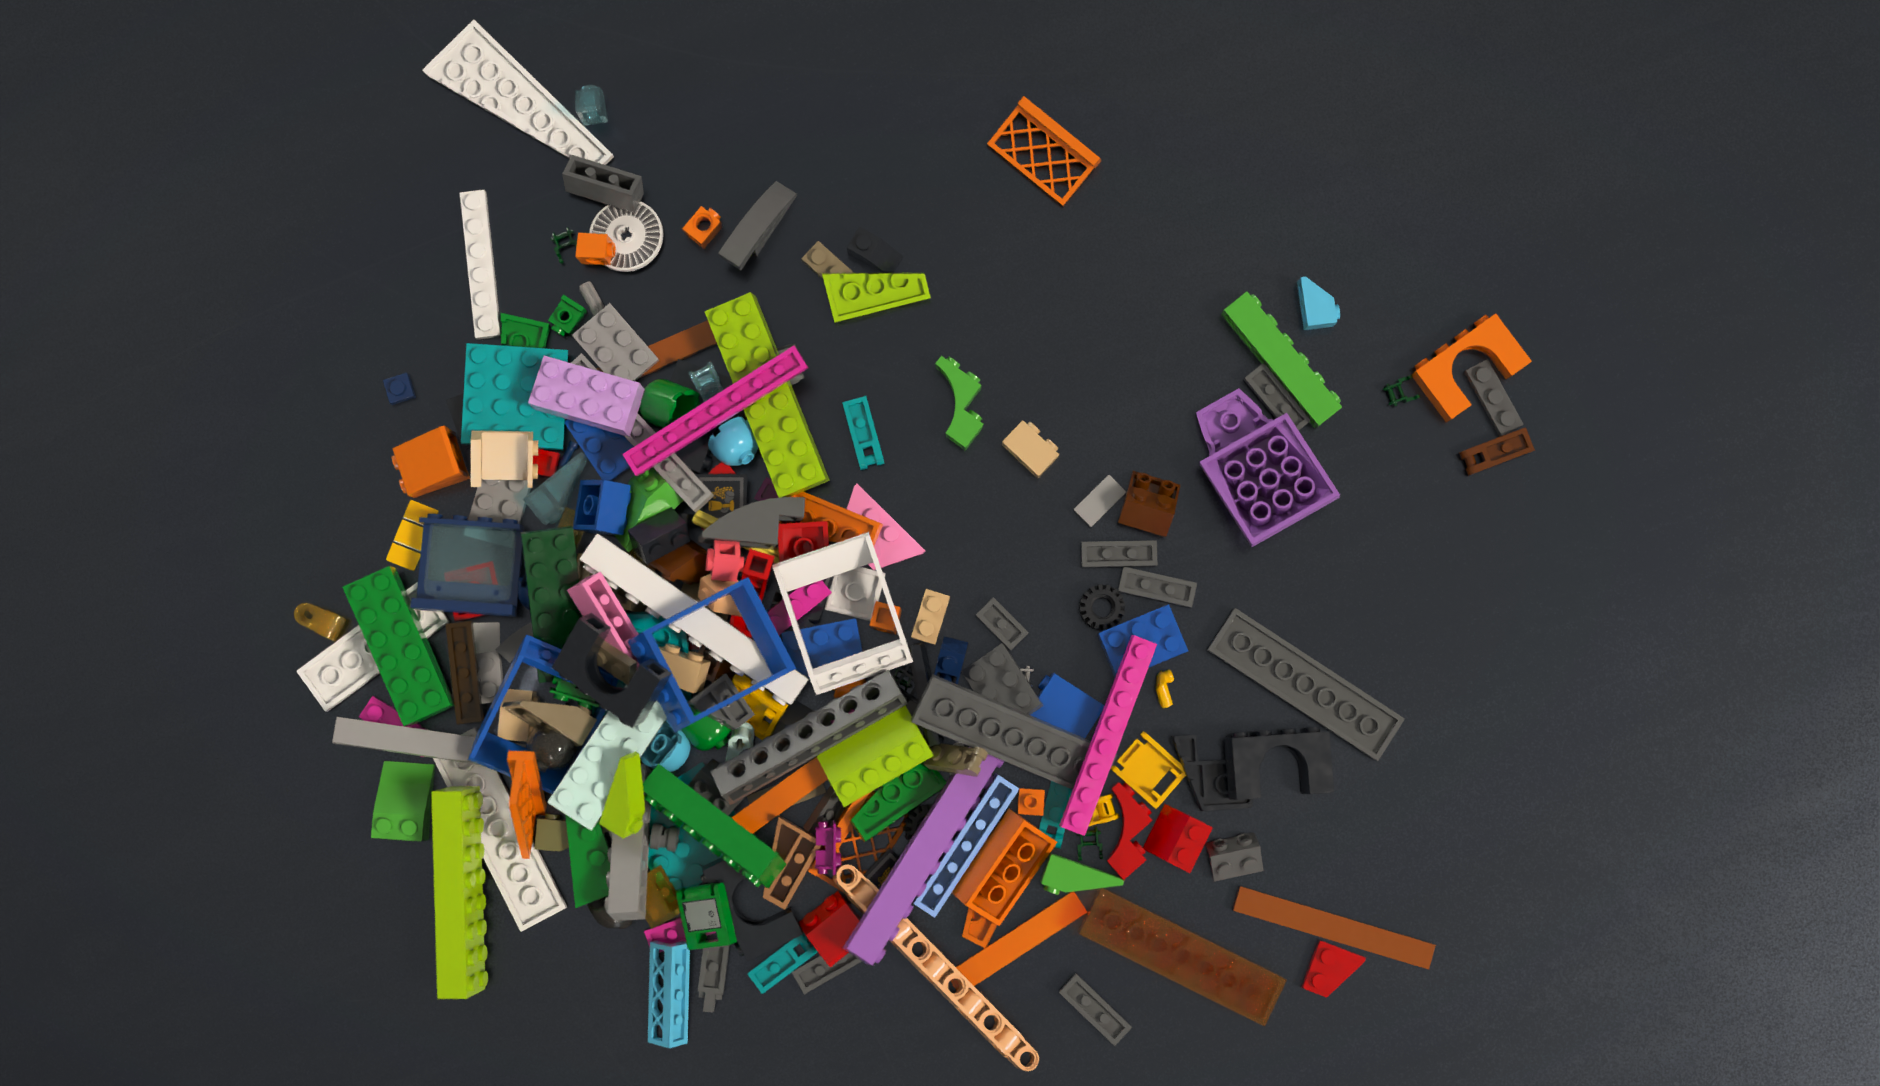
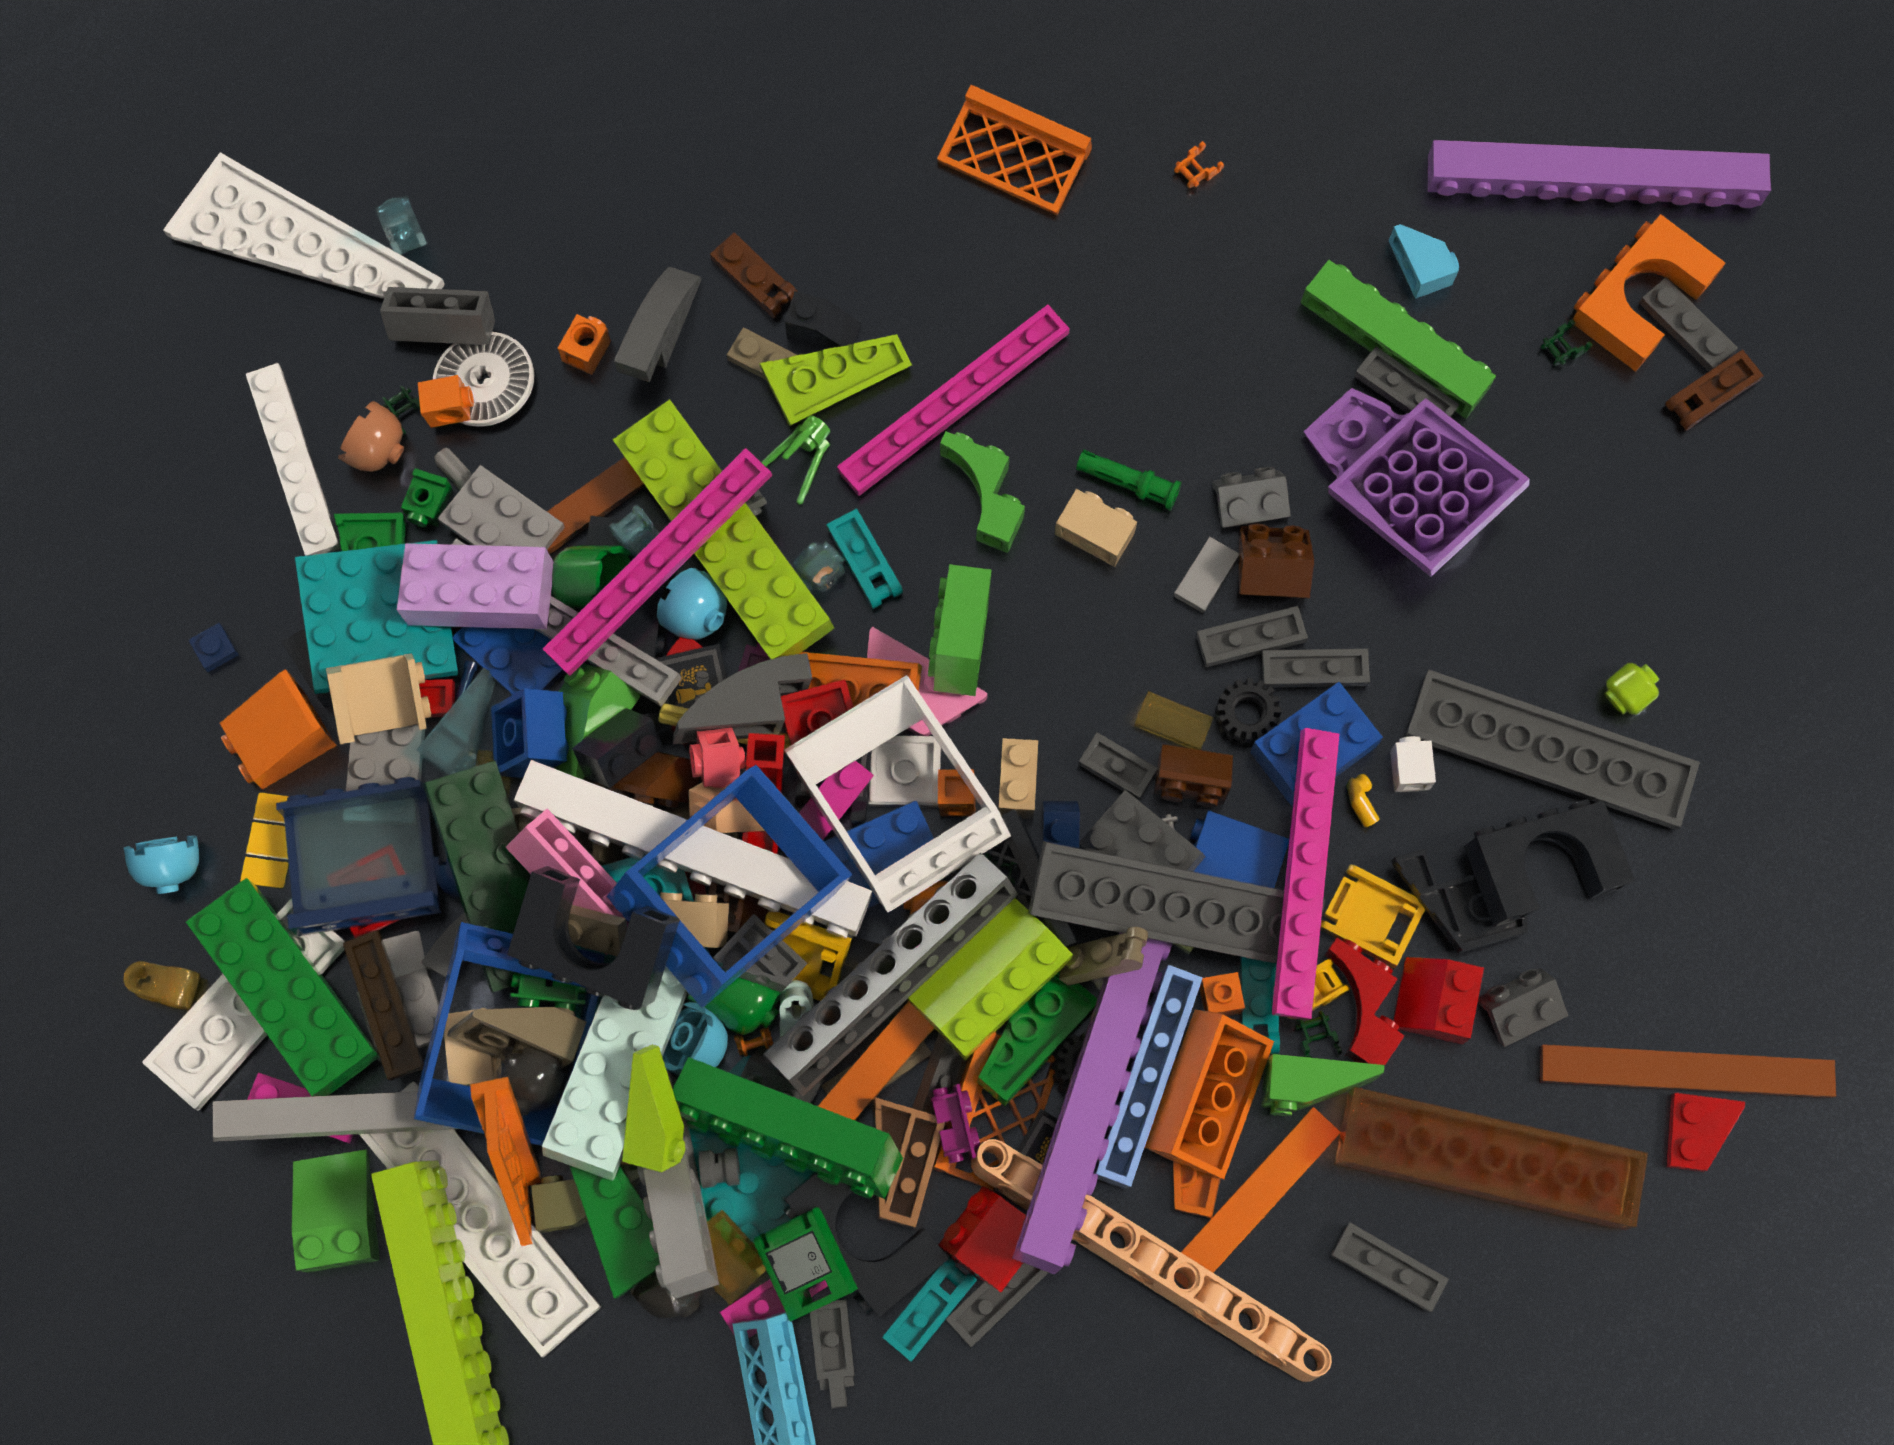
camera: 15 degrees left, 10 degrees down
none -> medium azure cylinder [124,836,199,894]
none -> nougat cylinder [338,401,404,472]
none -> reddish brown plate [710,232,798,318]
none -> orange piece [734,1027,773,1057]
none -> bright green plant [761,415,830,505]
none -> clear light blue head [794,541,845,593]
none -> dark pink plate [837,304,1070,496]
none -> bright green brick [928,564,992,696]
none -> green pin [1076,449,1182,511]
none -> clear yellow tile [1134,691,1213,750]
none -> reddish brown slope [1154,744,1233,808]
none -> orange piece [1174,141,1225,188]
none -> dark grey bracket [1212,467,1291,528]
none -> white brick [1390,736,1436,792]
none -> medium lavender brick [1428,140,1771,208]
none -> lime head [1604,663,1659,715]

